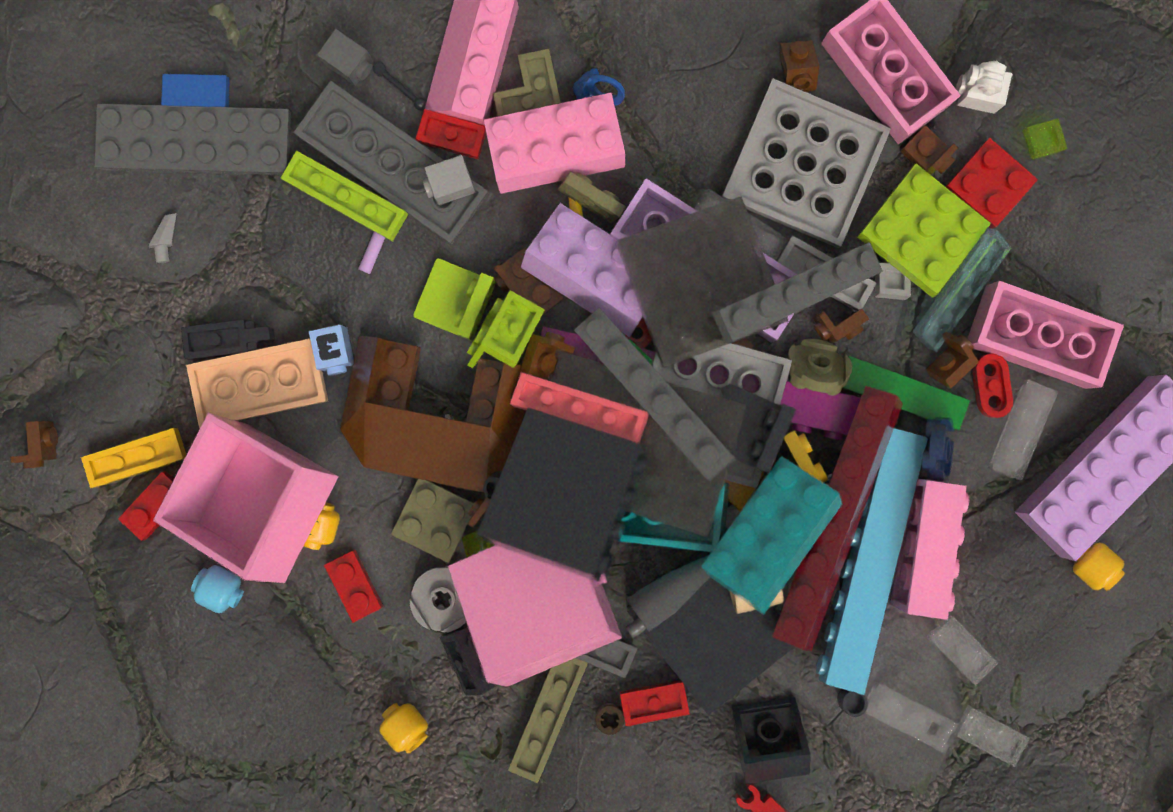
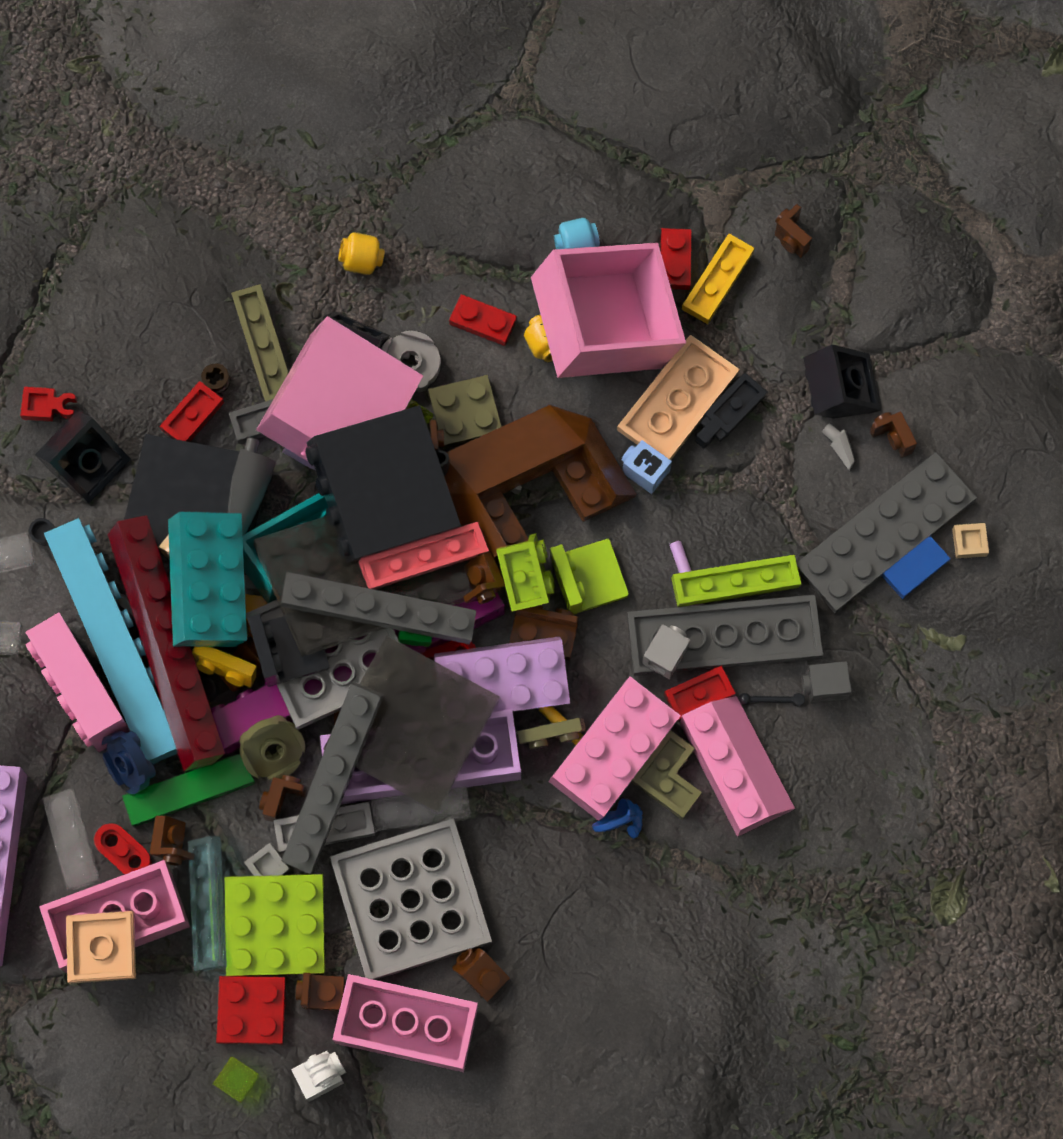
camera: 135 degrees right, 15 degrees down
none -> light nougat tile [66,911,136,984]
none -> black slope [803,344,881,419]
none -> reddish brown bracket [870,411,917,458]
none -> tan plate [952,523,989,558]

